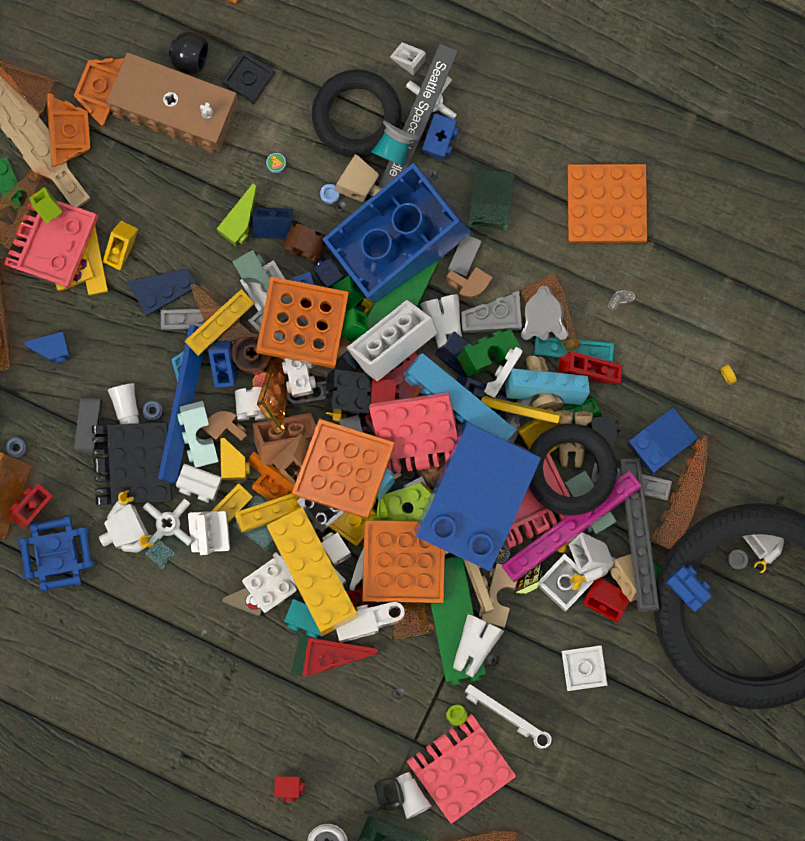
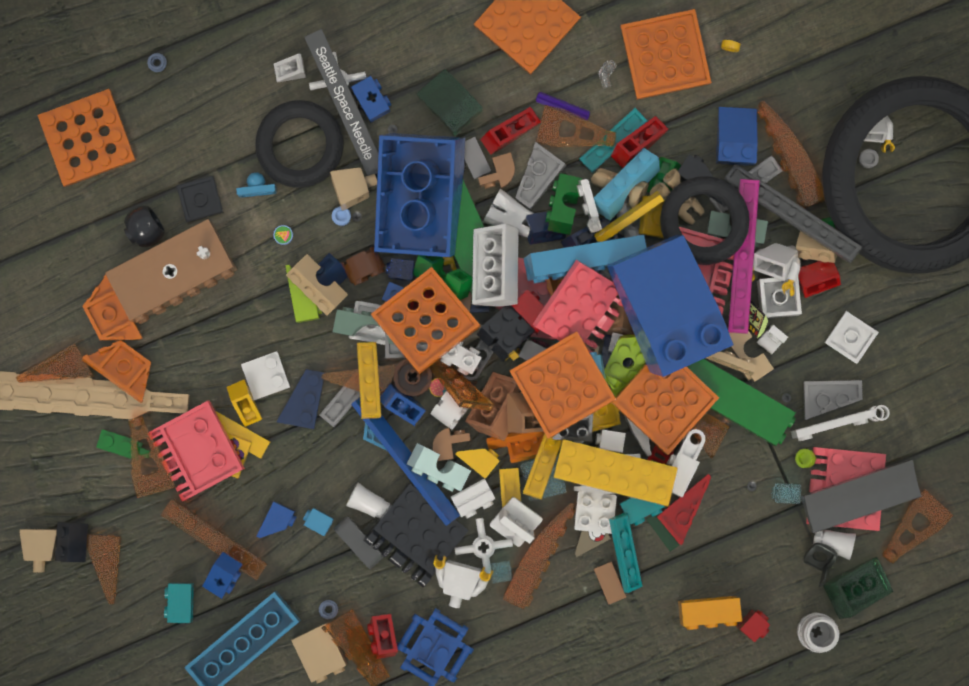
camera: 50 degrees left, 5 degrees up
lime brick [29,187,62,223] -> none
sand blue plate [143,401,163,421] -> none
teal hat [371,120,419,167] -> none
white piece [453,614,504,677] -> none
light grey tile [521,286,569,340] -> none
blue brick [665,564,712,612] -> none
none -> dark azure tile [236,172,277,198]
none -> white plate [241,351,290,400]
none -> tan arch [286,254,348,315]
none -> dark azure brick [303,508,334,536]
none -> red slope [480,107,541,155]
none -> clear orange slope [502,503,575,610]
none -> dark purple axle [536,92,590,121]
none -> medium nougat tile [594,562,626,605]
none -> teal tile [609,513,643,593]
none -> orange plate [620,9,712,100]
none -> light orange brick [678,596,742,630]
none -> white plate [757,325,788,355]
none -> clear light blue brick [772,483,801,504]
none -> dark grey arch [800,460,922,533]
none -> light grey wing [803,380,863,420]

